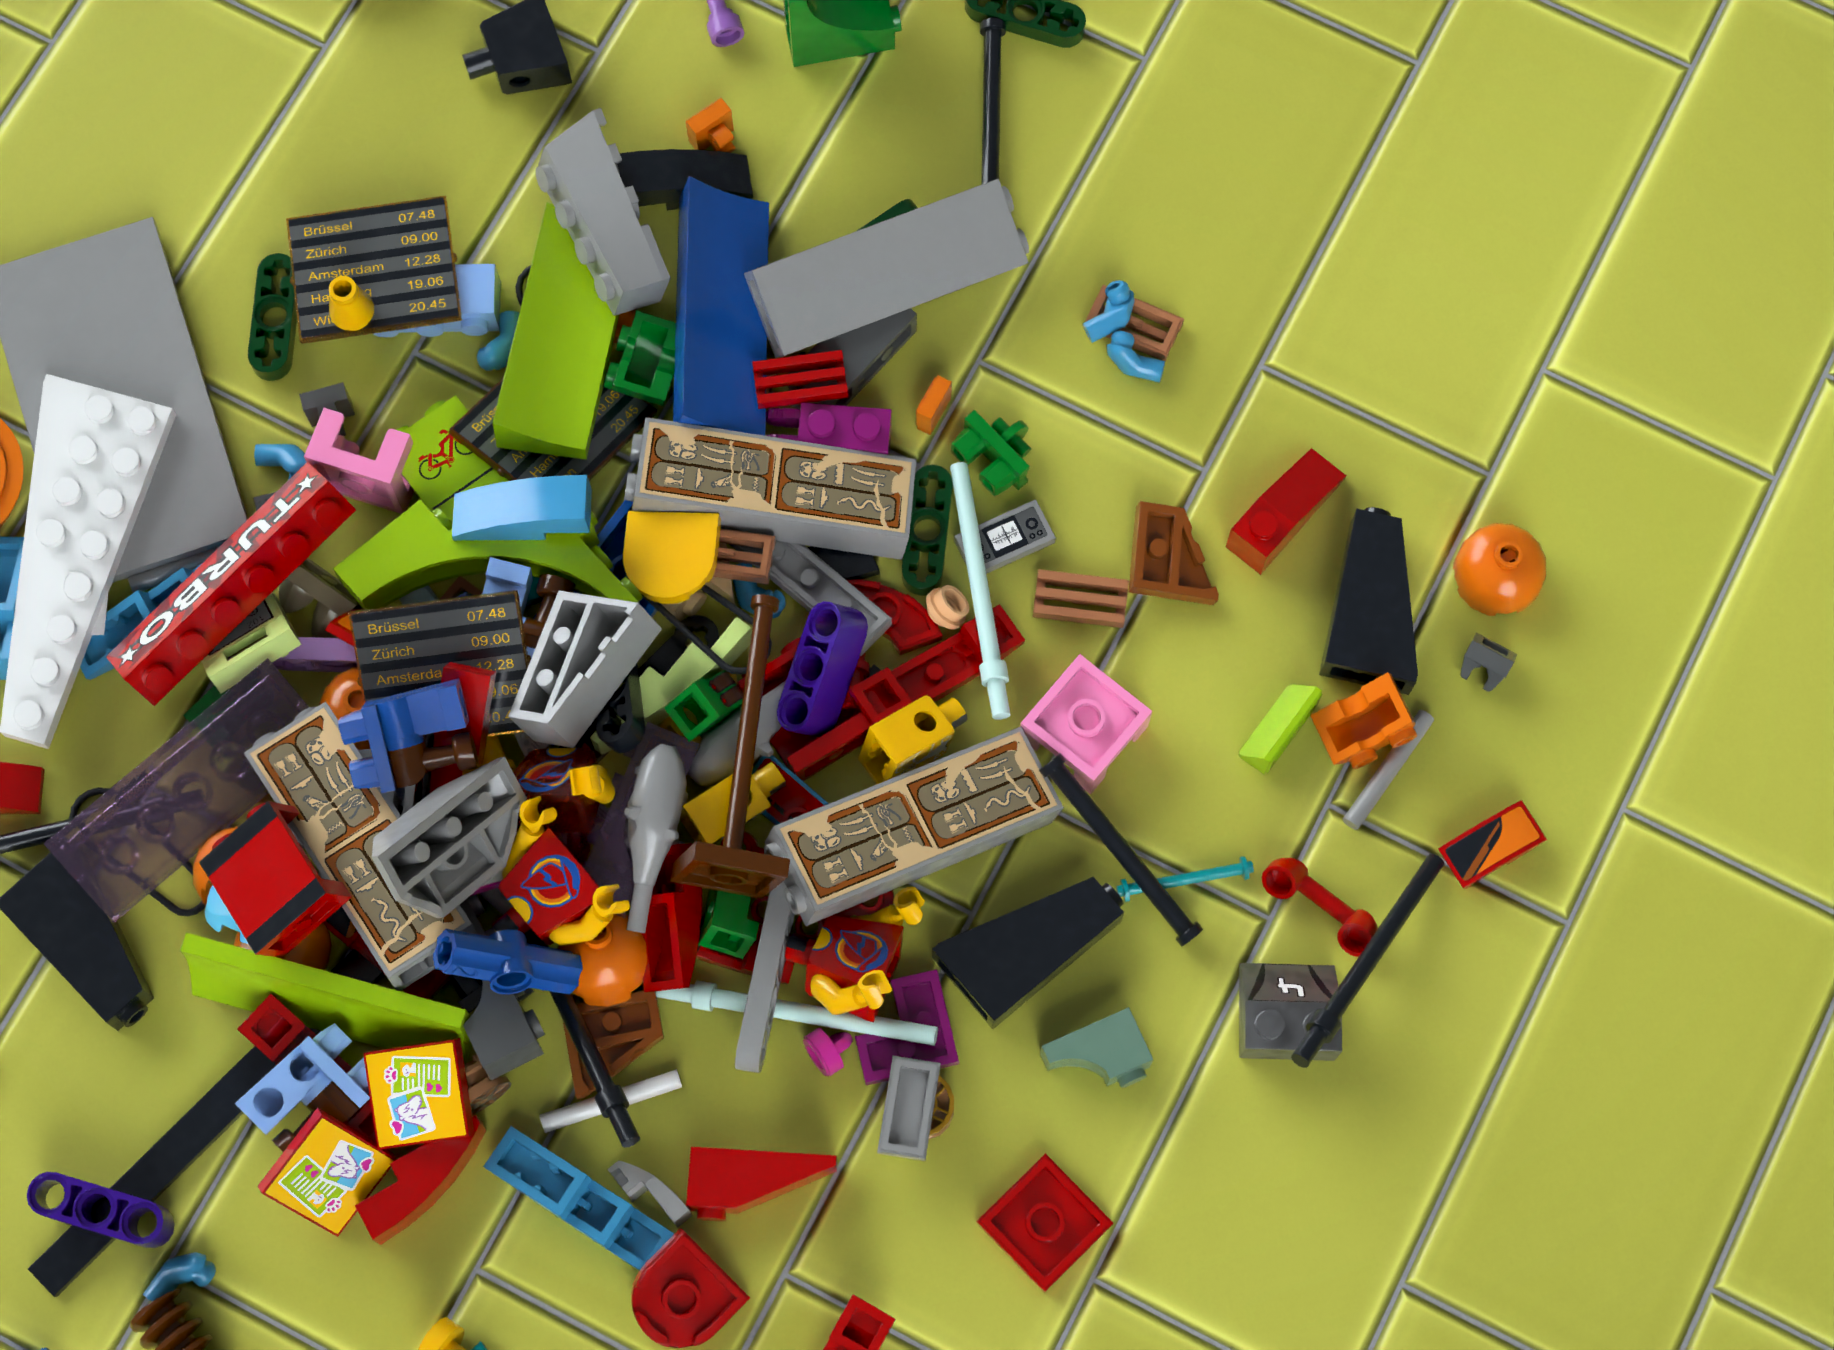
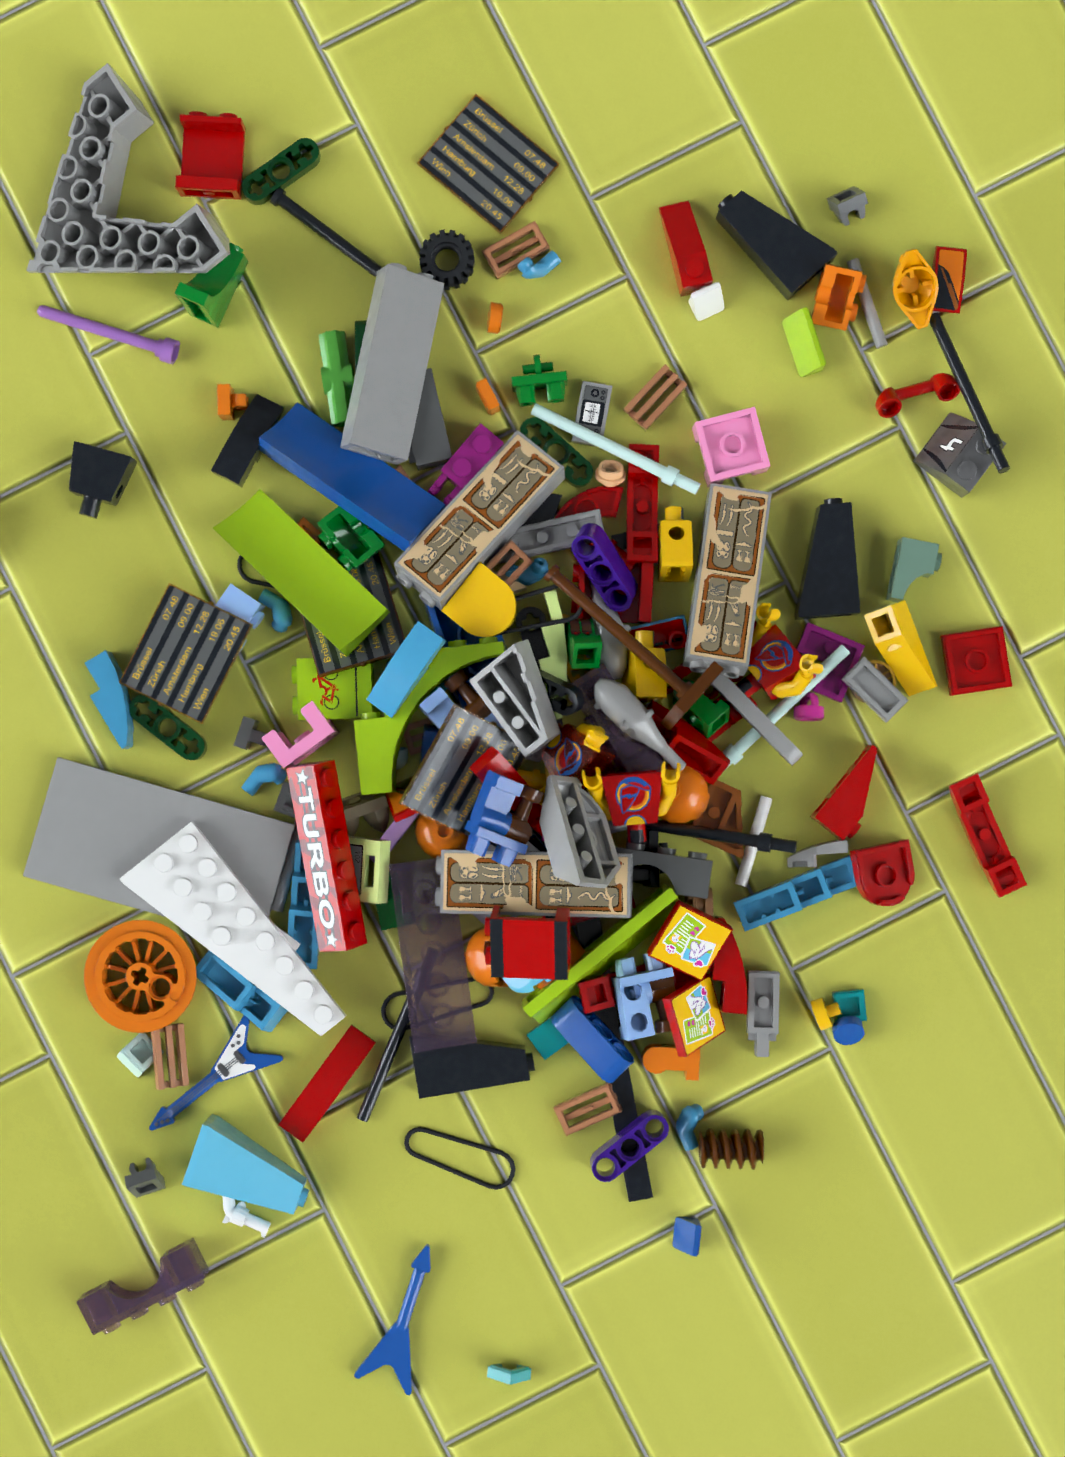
camera: 60 degrees left, 15 degrees up
yellow cone [329,276,374,331] -> none
blue piece [433,929,583,995] -> none
light grey wedge [536,108,671,316] -> none
red tile [752,350,848,409] -> none
black bar [1039,753,1203,947] -> none
dark azure arm [1082,280,1135,343] -> none
teal axle [1116,856,1254,902] -> none
dark orange wing [1129,501,1219,605] -> none
orange cylinder [1453,523,1546,616] -> none
none -> dark azure slope [84,650,134,749]
none -> bright green piece [319,330,355,427]
none -> piece [417,94,559,234]
none -> black tyre [419,229,475,290]
none -> orange tile [487,302,503,334]
none -> teal tile [527,1017,569,1060]
none -> blue beam [551,995,634,1083]
none -> nougat tile [553,1083,623,1136]
none -> orange leg [641,1043,700,1081]
none -> white slope [688,282,724,321]
none -> light grey hinge [746,970,780,1057]
none -> yellow slope [864,600,937,696]
none -> light orange hat [892,249,939,329]

